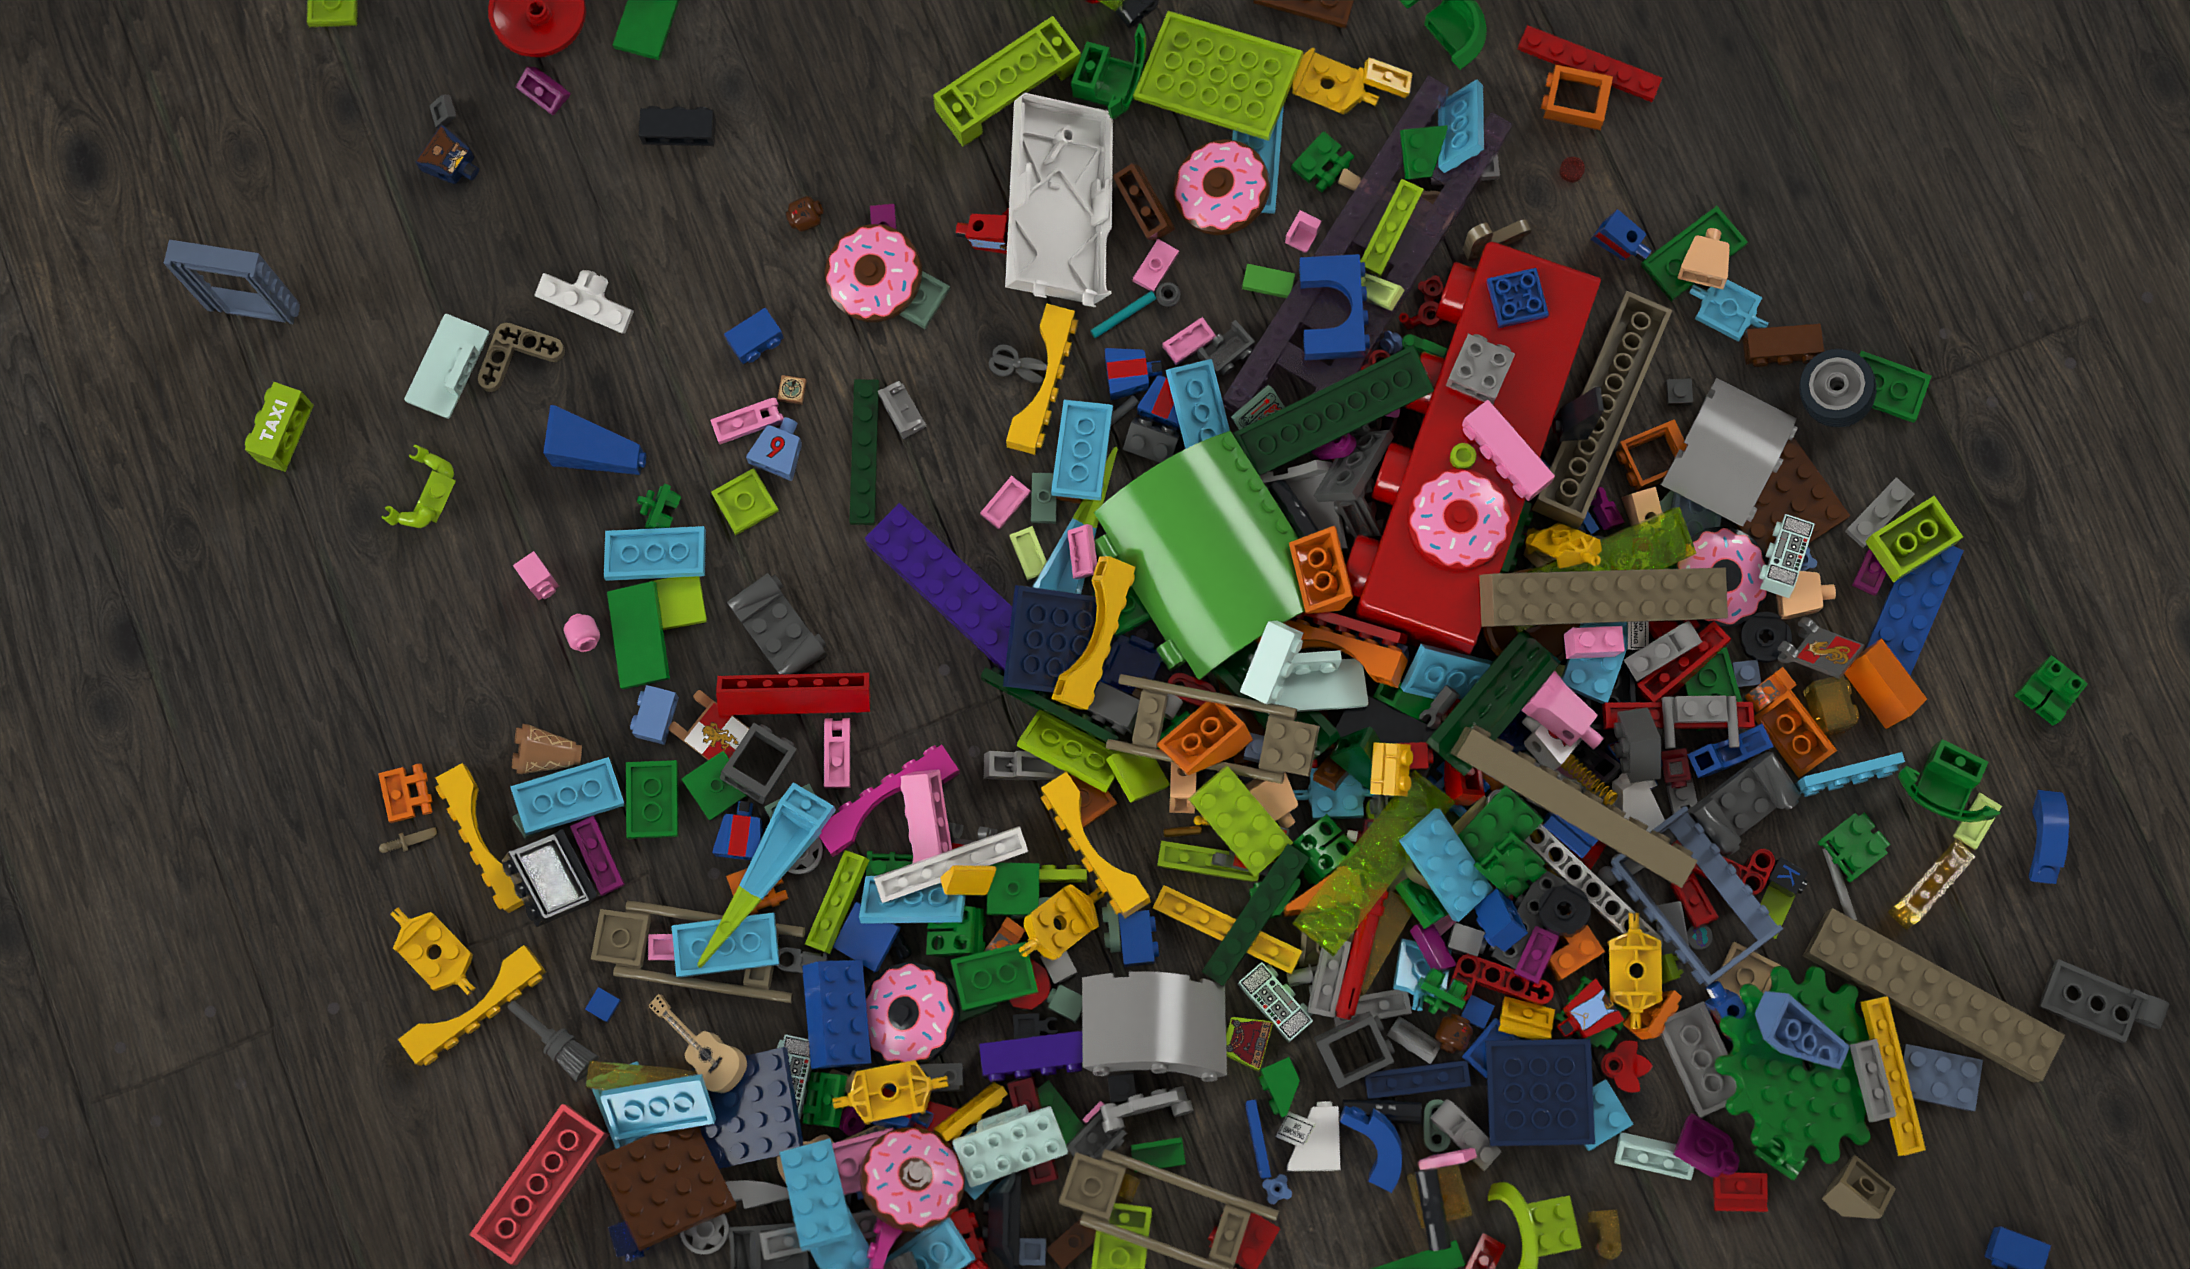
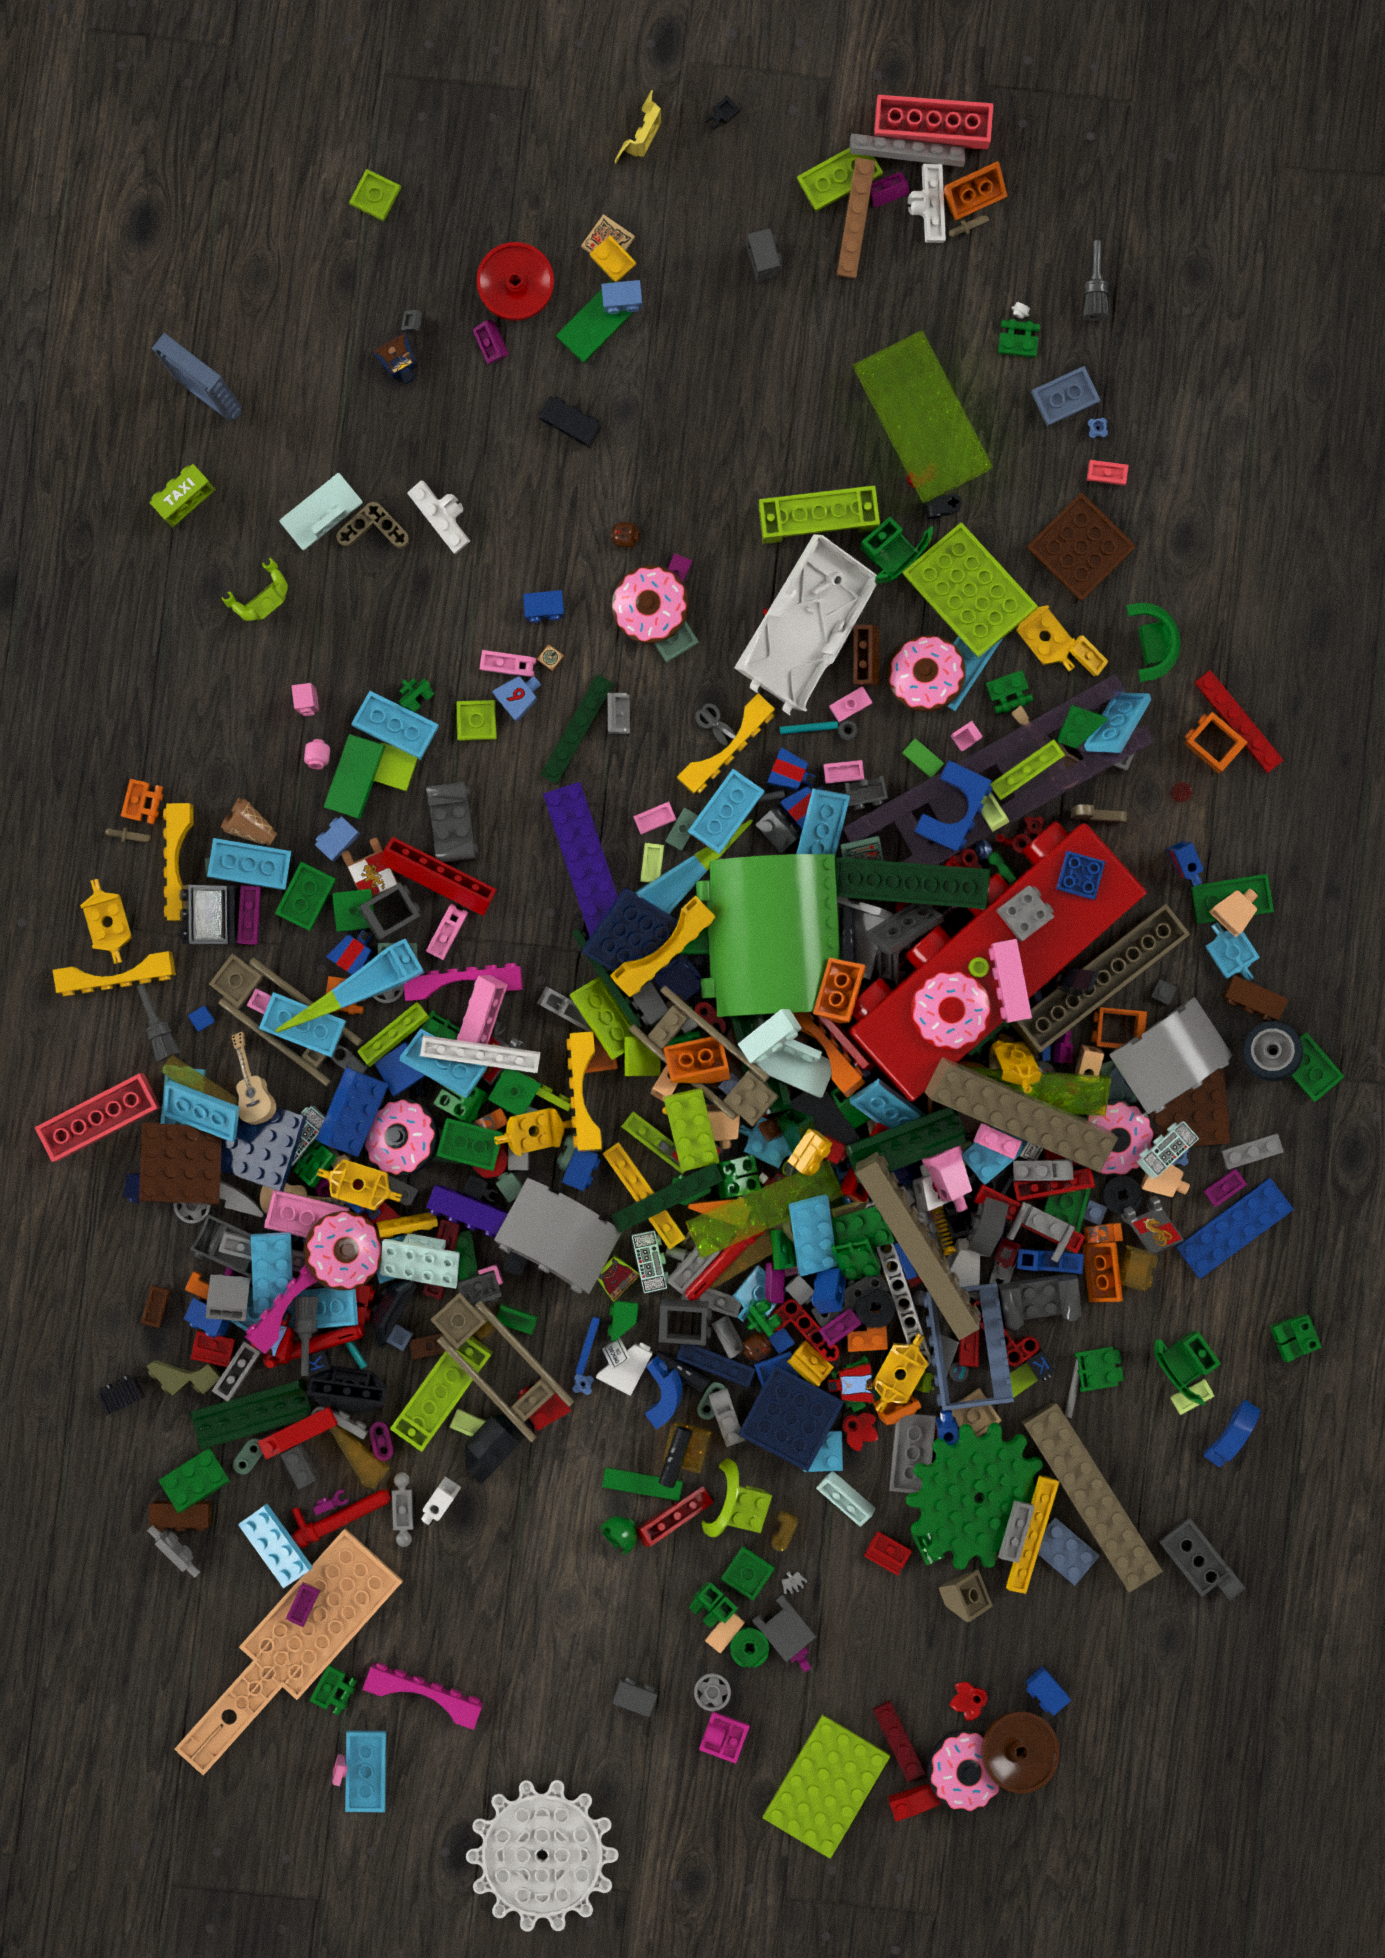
camera: 30 degrees right, 10 degrees up
blue slope [543,405,646,475] -> none
medium azure plate [780,1139,854,1251] -> none
yellow slope [940,865,996,895] -> none
red torso [956,214,1008,254] -> none
bright pink plate [1067,524,1097,580] -> none
light grey plate [1100,1086,1194,1133] -> none
pearl gold piece [1163,825,1202,838] -> none
magenta plate [1311,433,1356,460] -> none
bright pink tile [1418,1148,1477,1170] -> none
dark grey bar [1419,685,1460,730] -> none
magenta plate [1673,1113,1739,1177] -> none
medium blue wedge [1755,991,1850,1069] -> none
medium azure plate [1794,752,1905,797] -> none
orange slope [1844,638,1927,729] -> none
lime brick [1865,496,1963,583] -> none
clear yellow slope [1887,839,1976,930] -> none

